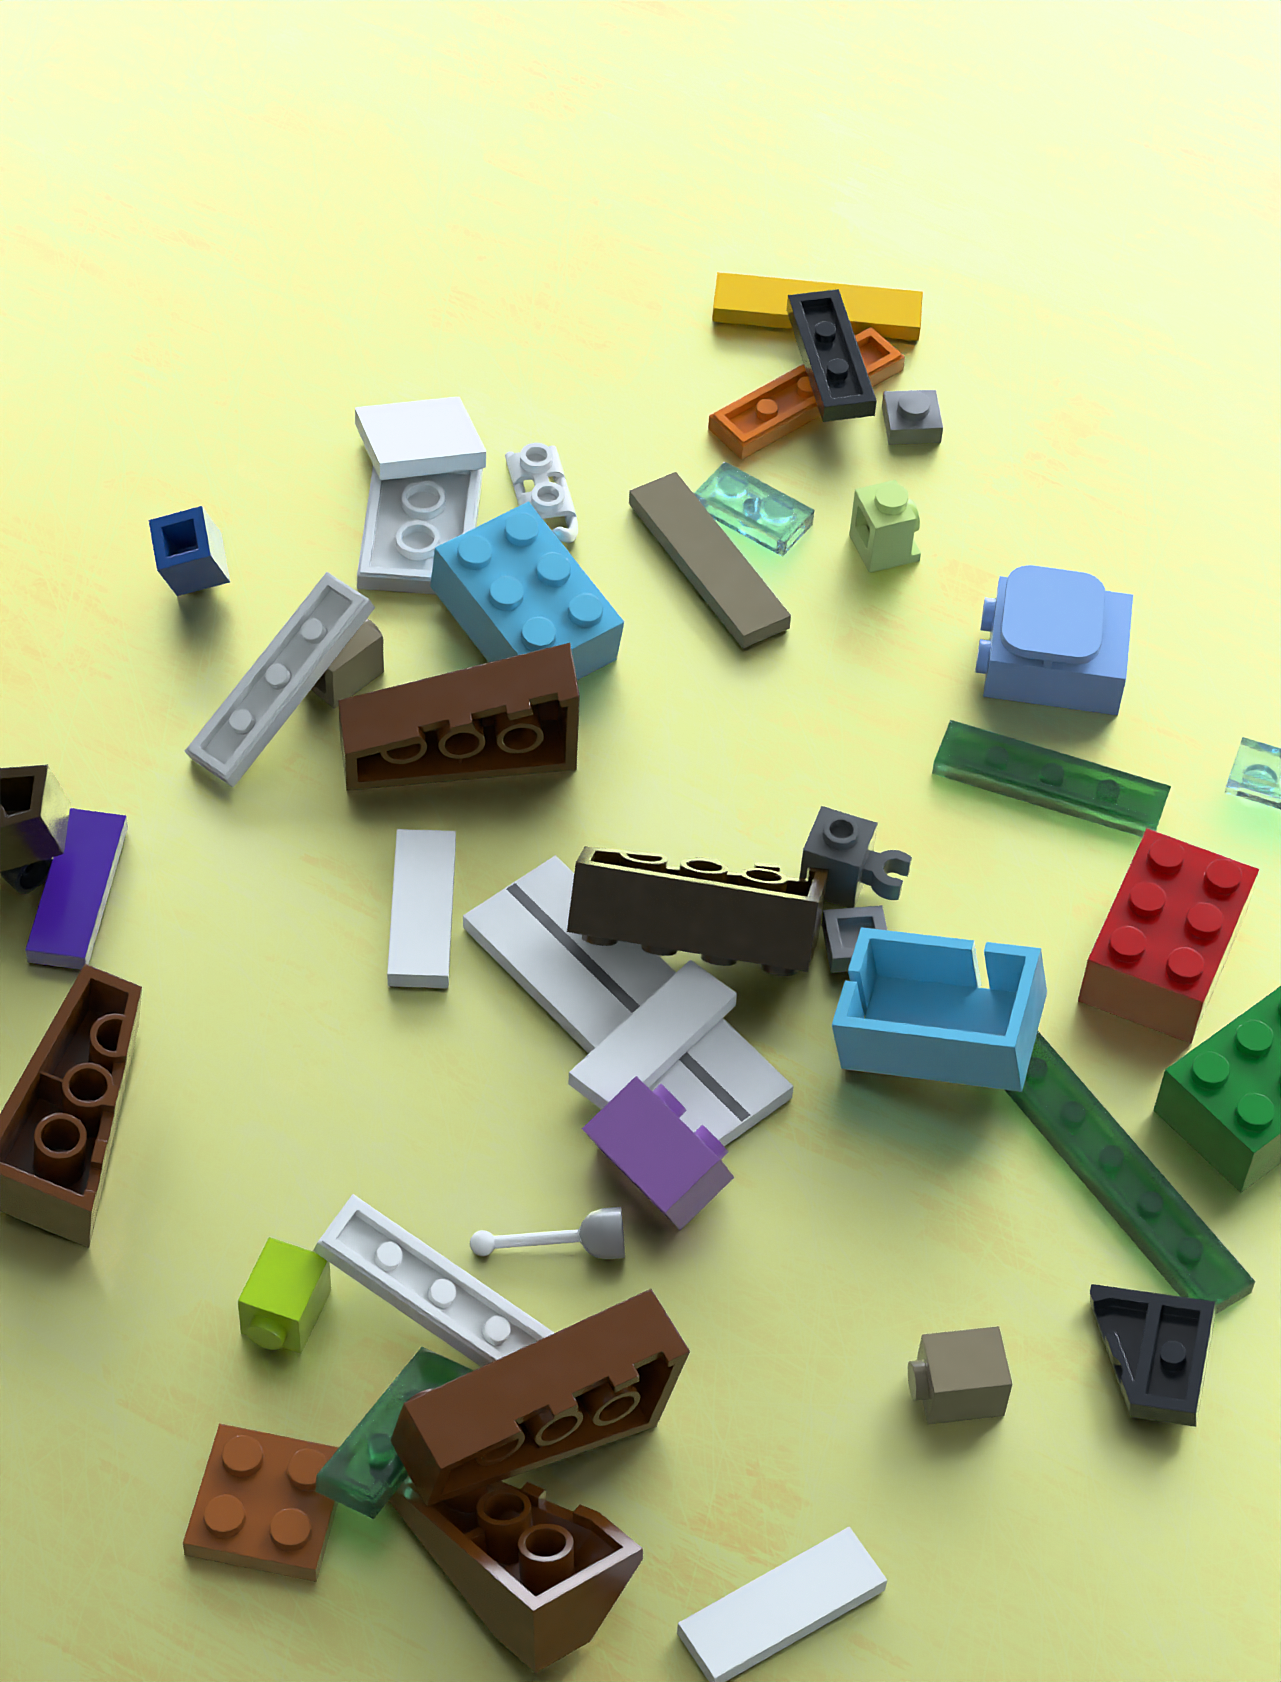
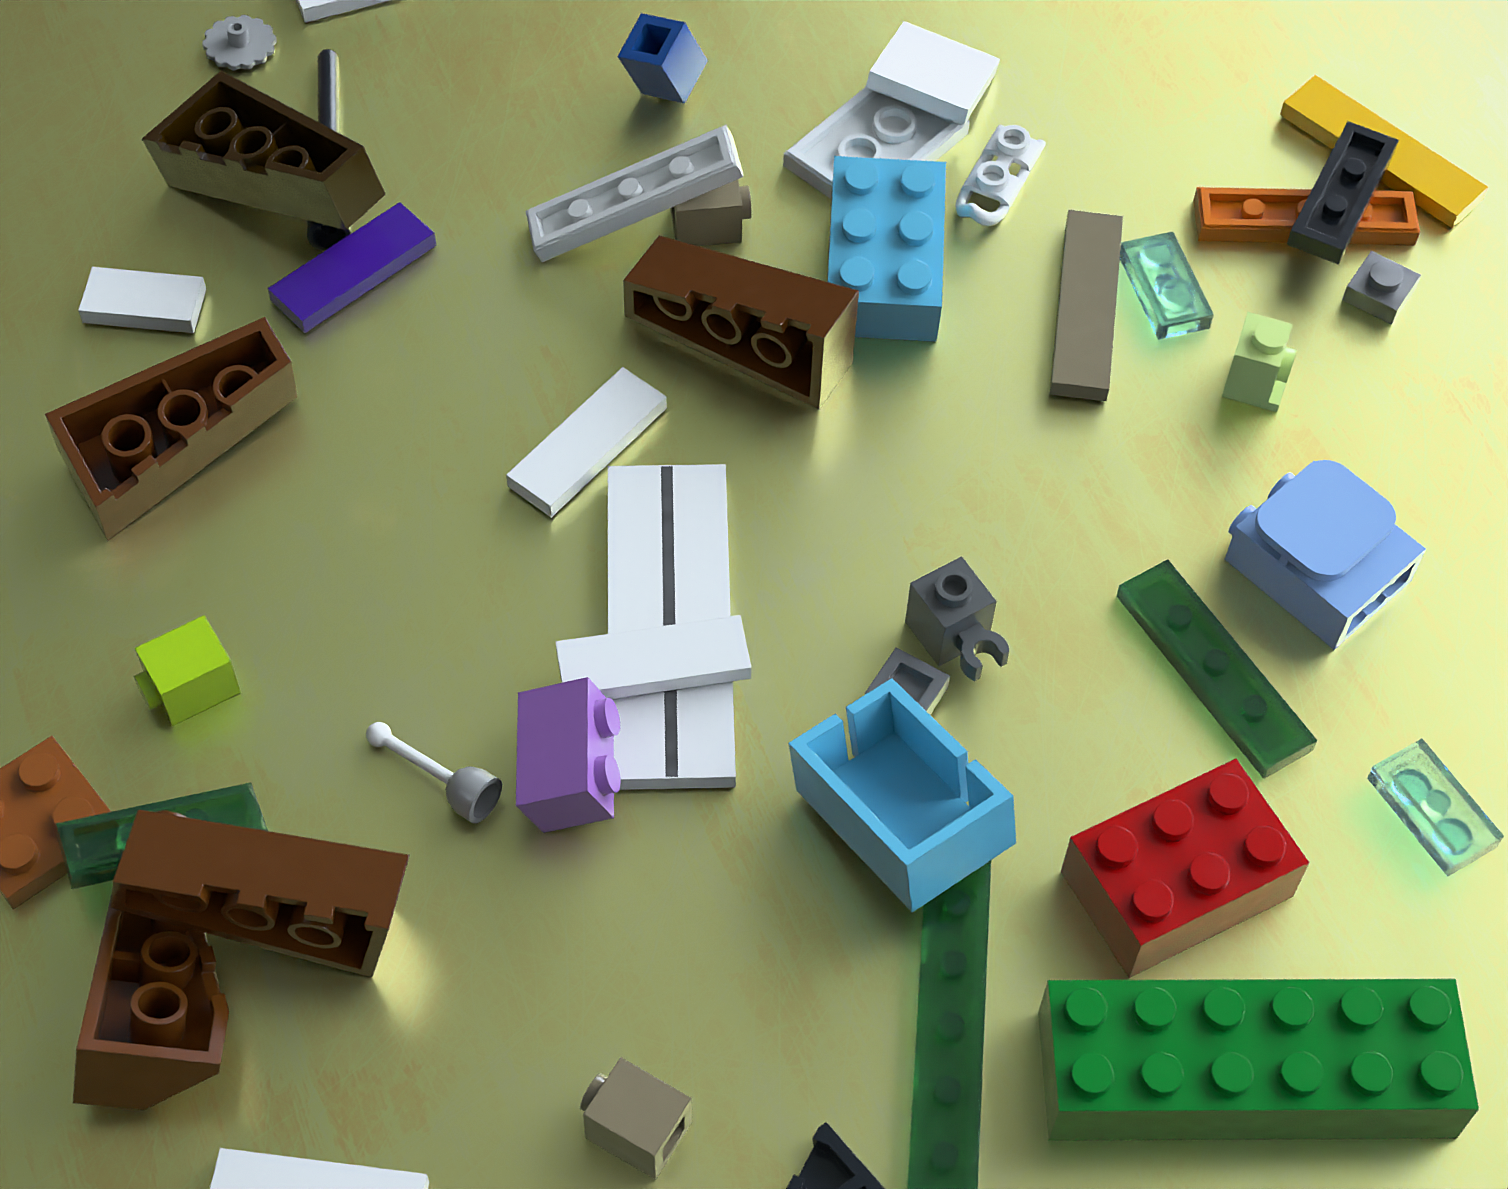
camera: 40 degrees right, 5 degrees up
white tile [313,1194,554,1367] -> none
dark brown wedge [567,846,829,976] -> none

